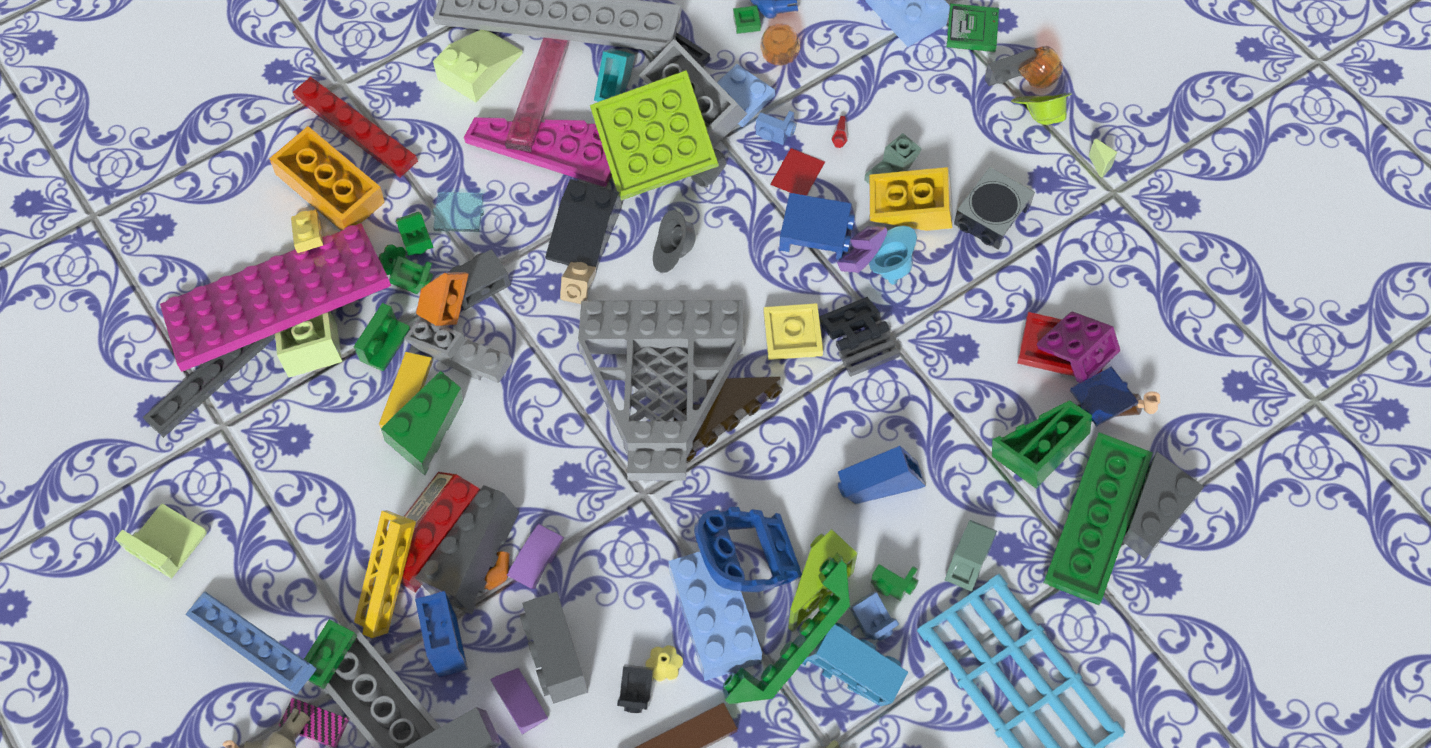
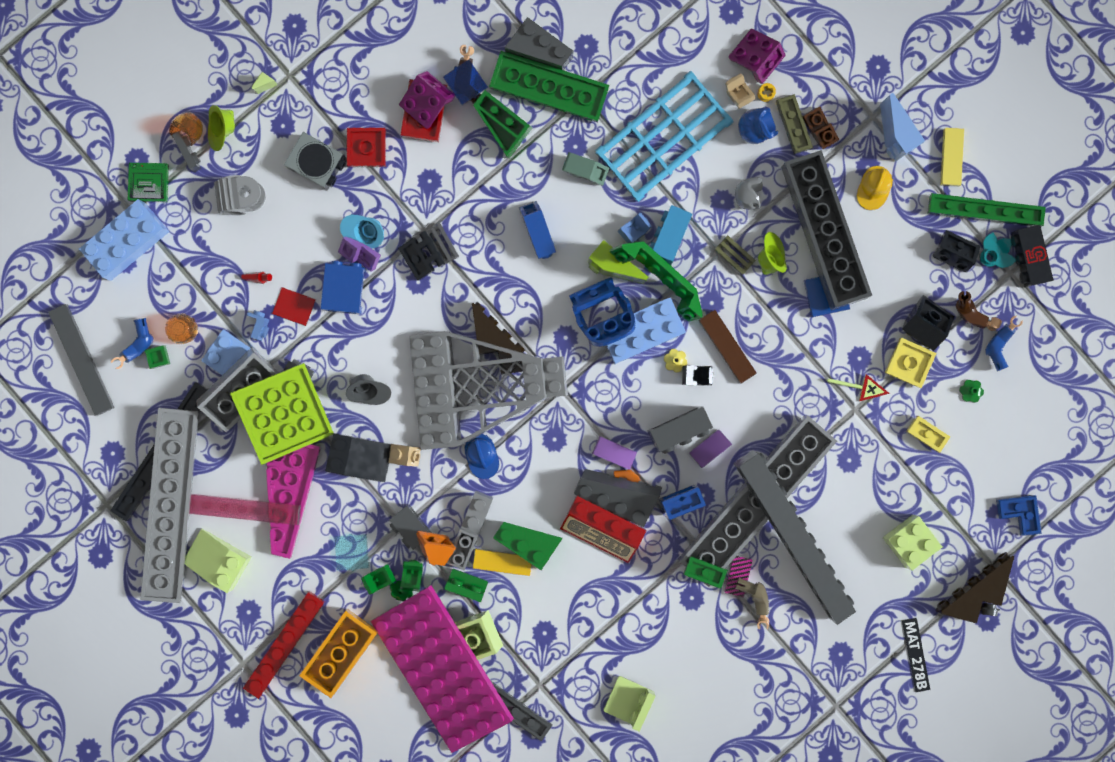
camera: 100 degrees left, 25 degrees up
medium blue tile [185,591,316,695] -> none
light yellow plate [291,209,323,253] -> none
yellow fence [354,510,416,638] -> none
teal slope [594,49,635,102] -> none
light yellow plate [763,303,823,360] -> none
sand green slope [864,133,922,183] -> none
yellow slope [869,167,952,231] -> none
green bracket [871,564,919,601] -> none
none -> light grey piece [214,175,266,215]
none -> red plate [347,128,386,167]
none -> blue piece [464,434,499,479]

